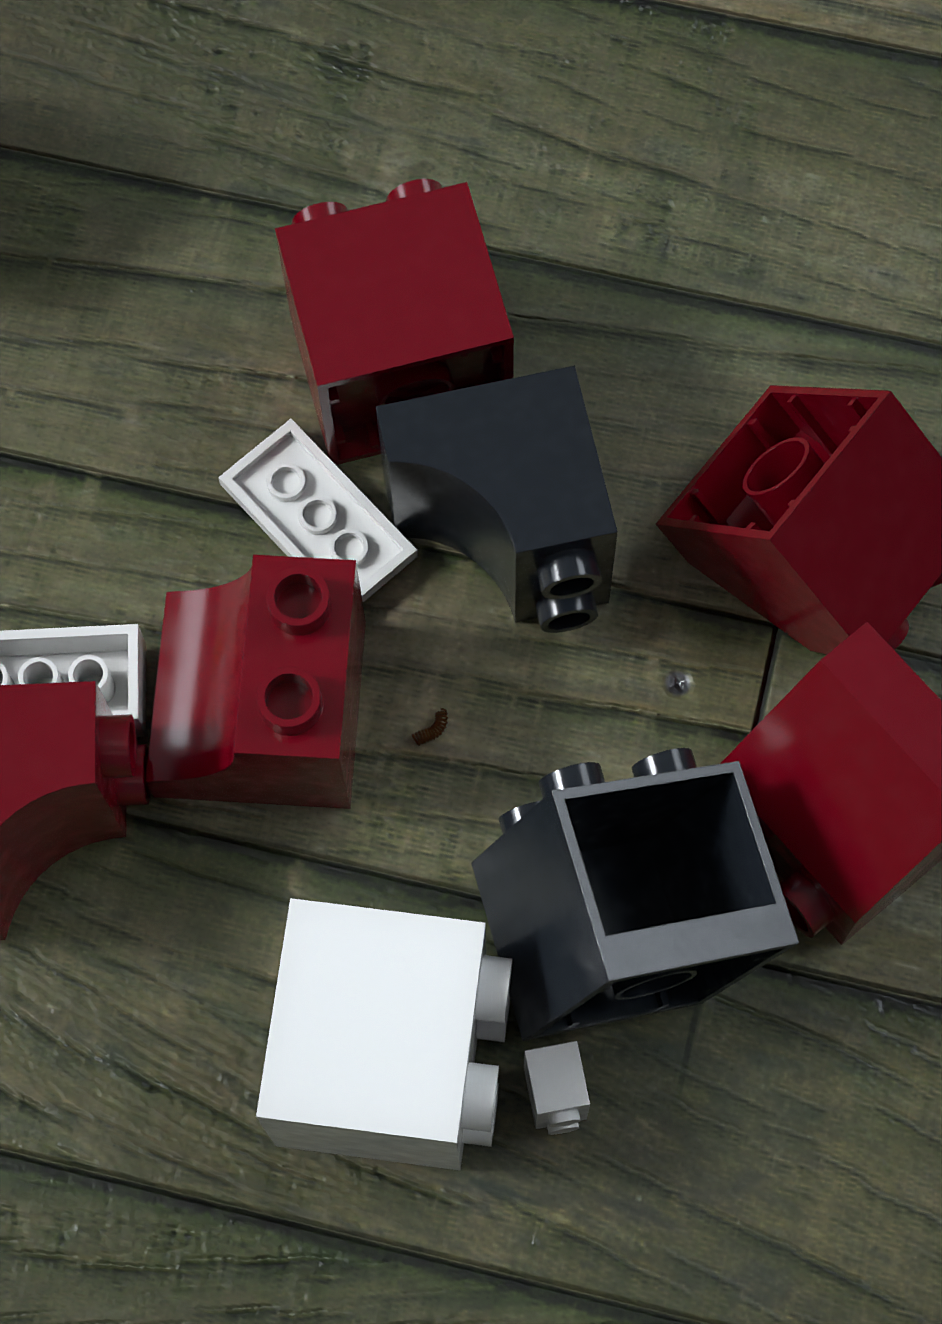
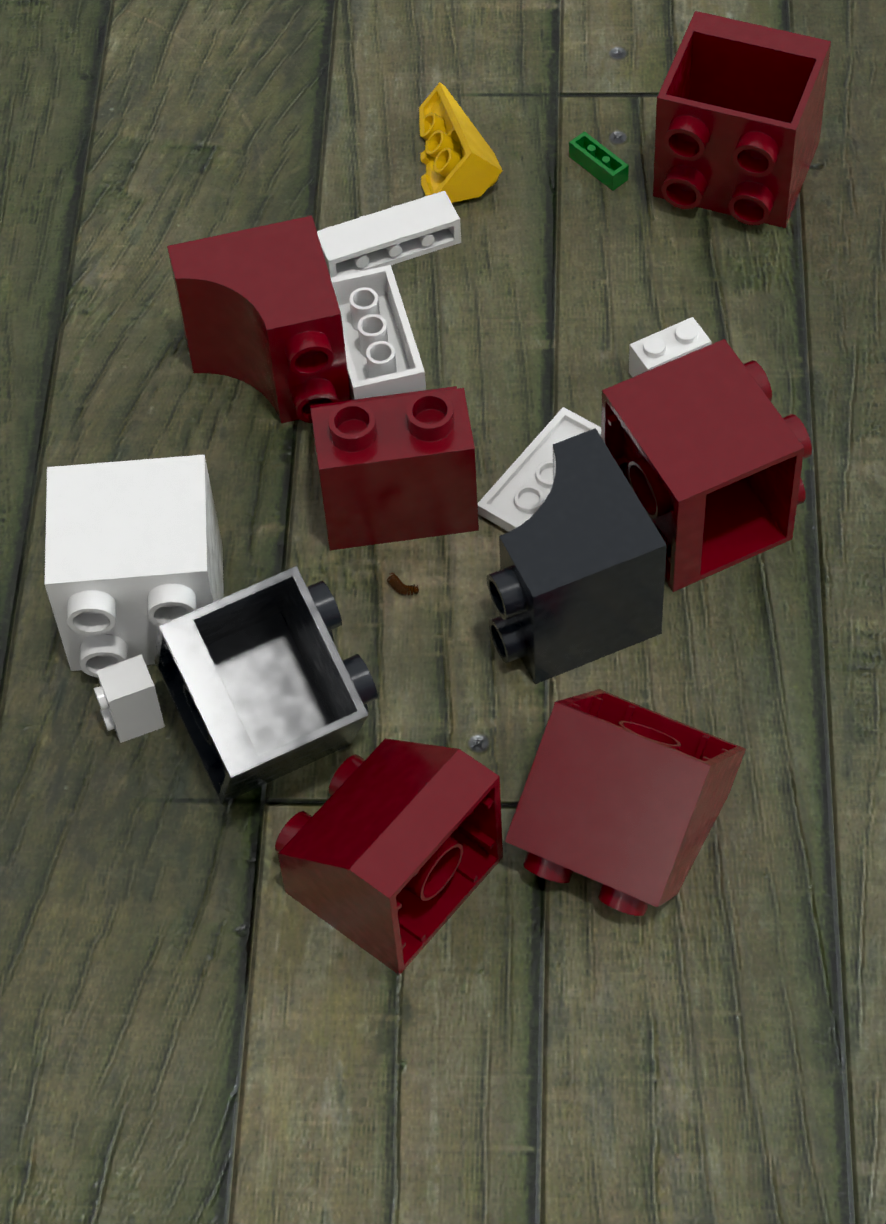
camera: 80 degrees right, 15 degrees down
none -> white brick [629,317,711,377]

